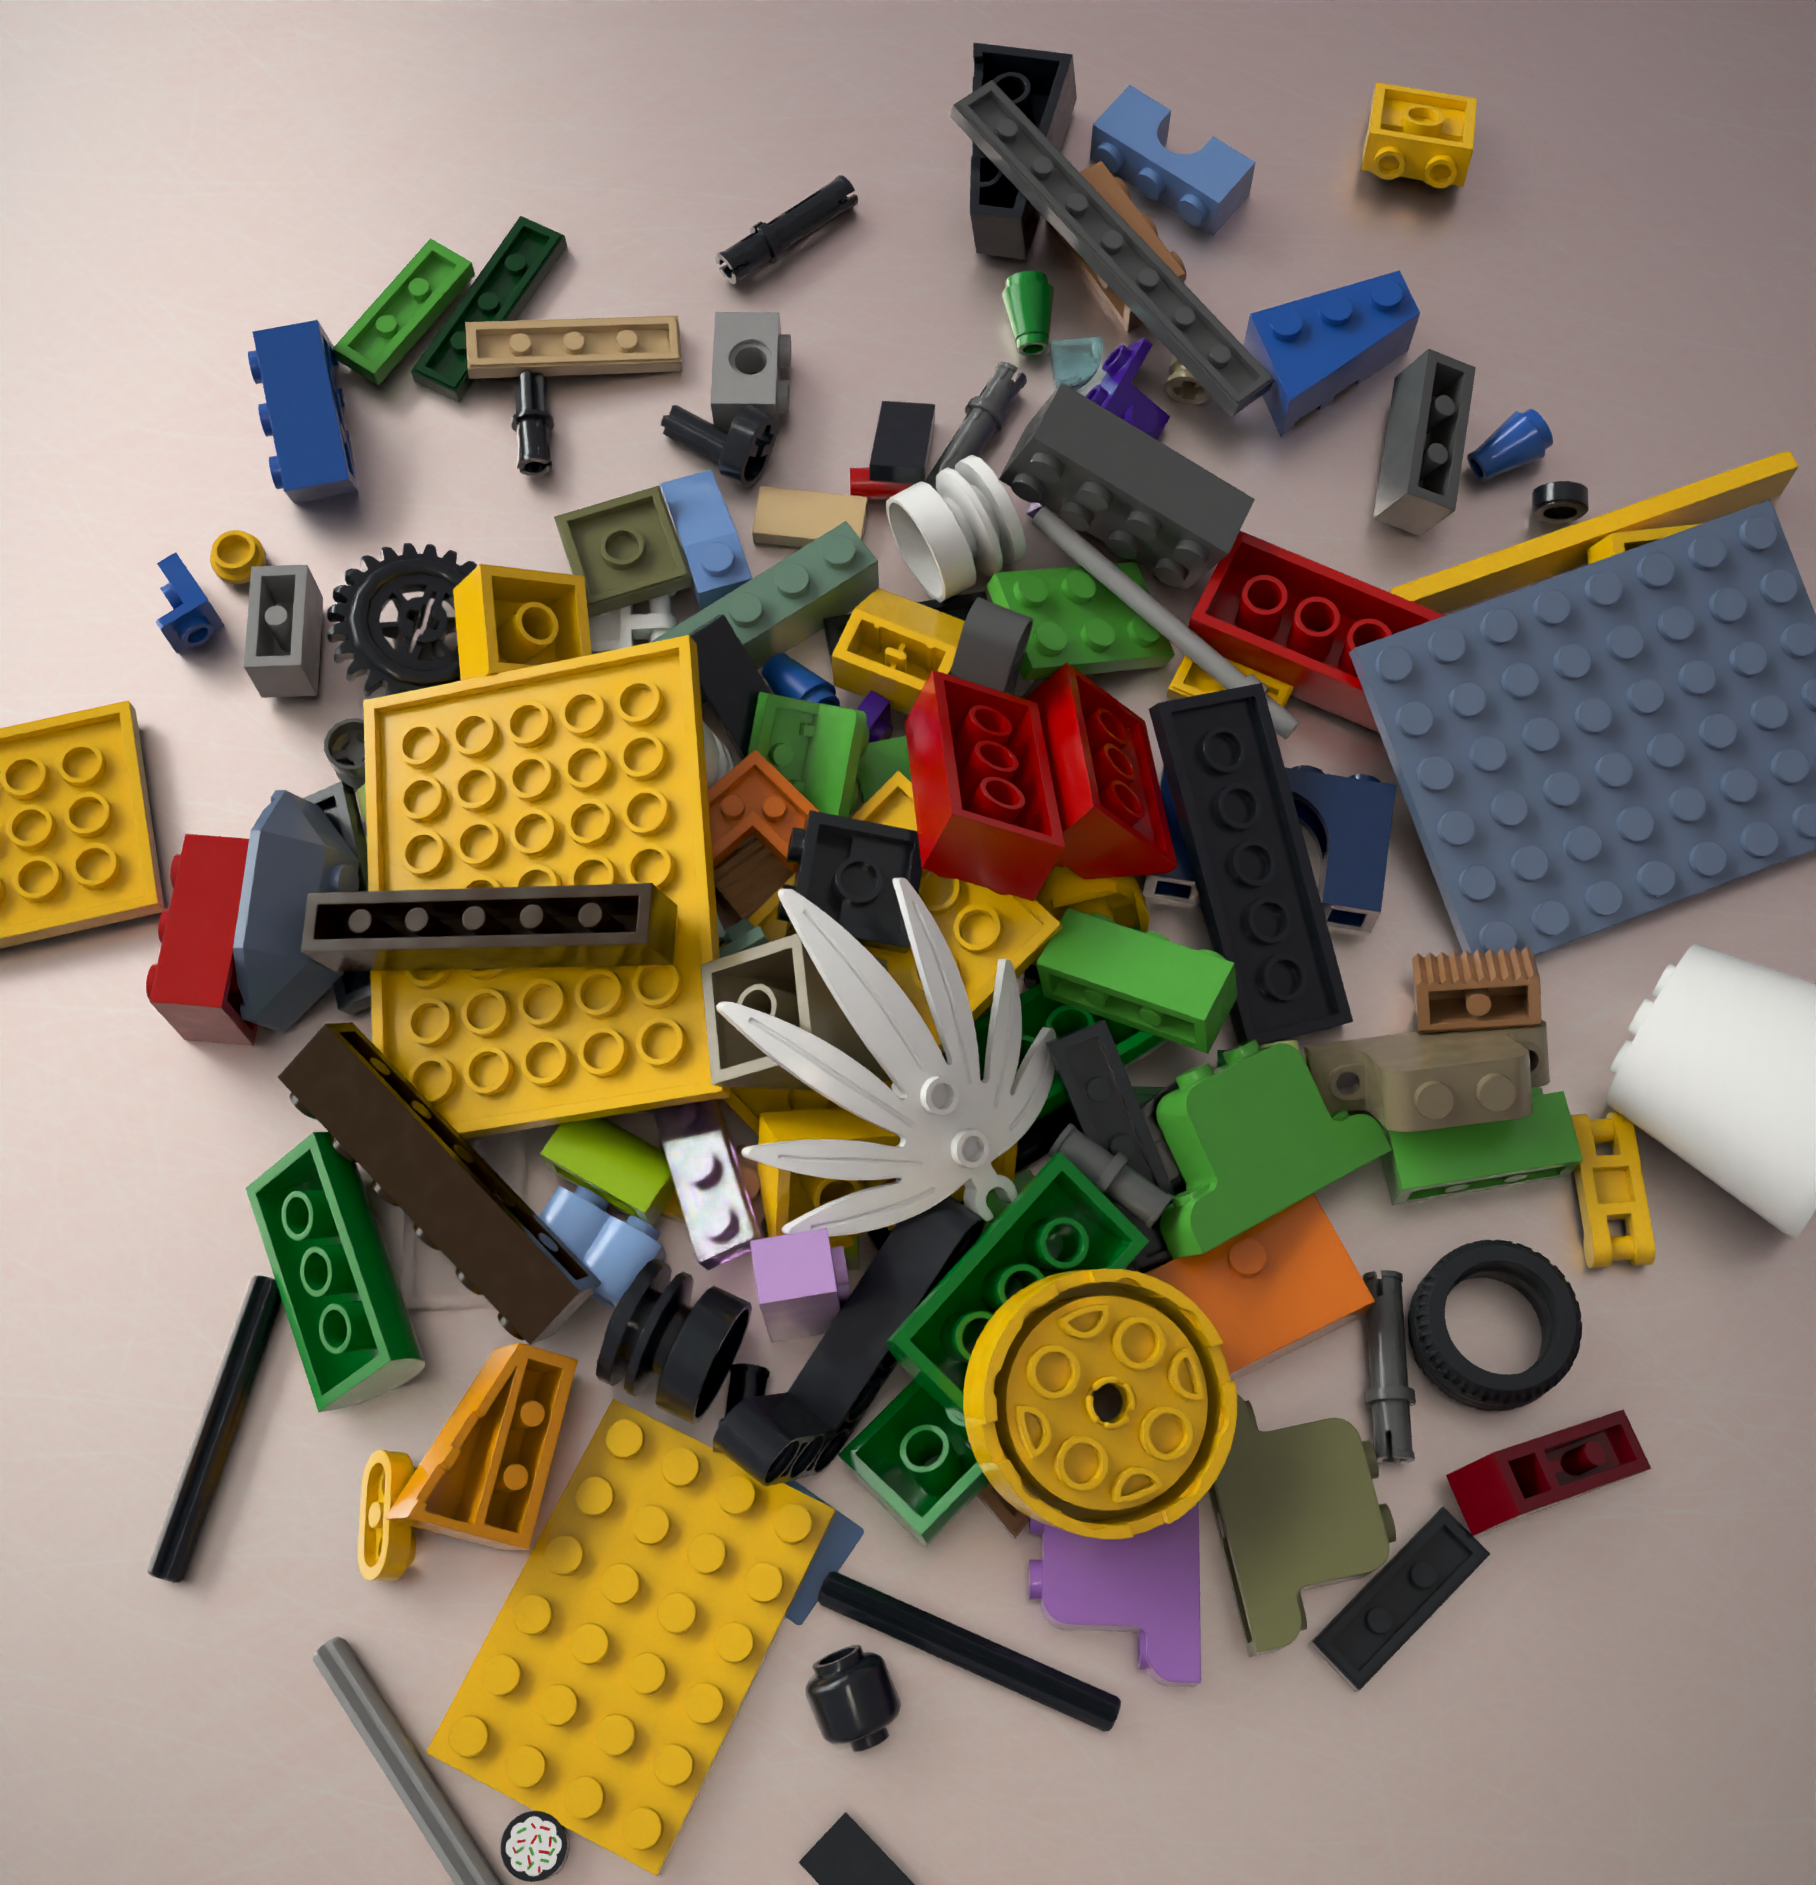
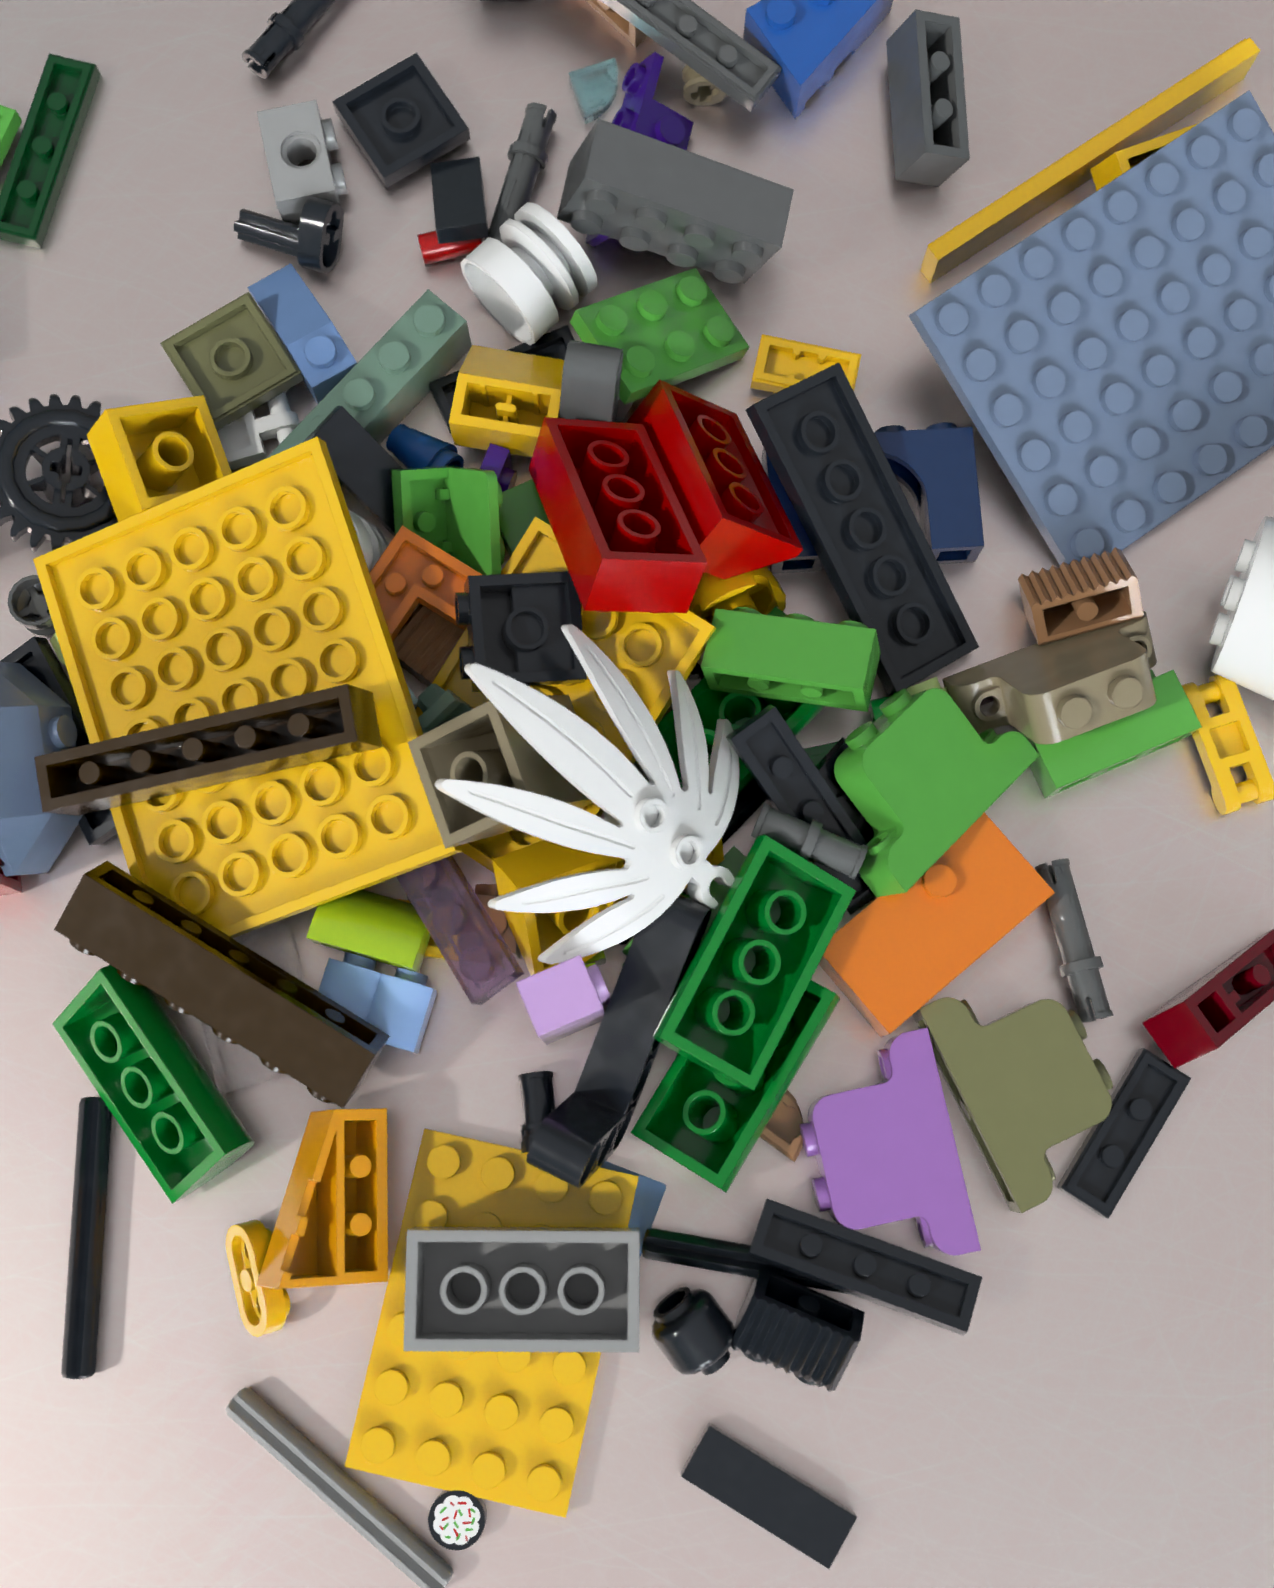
camera: 15 degrees left, 10 degrees up
tan tile [465,316,682,379] -> none
black axle [511,370,554,476] -> none
black wheel [596,1258,752,1425] -> none
tan tile [752,486,868,548] -> none
yellow brick [963,1269,1237,1539] -> none
green cone [1002,271,1054,356] -> none
light grey bar [1031,506,1300,740] -> none
red brick [1188,531,1445,733] -> none
black tyre [1408,1240,1582,1411] -> none
blue cone [1467,409,1553,482] -> none
black tile [1532,481,1589,523] -> none
none -> black plate [332,53,471,188]
none -> light grey brick [403,1227,640,1352]
none -> black brick [731,1267,865,1392]
none -> black plate [747,1199,982,1335]

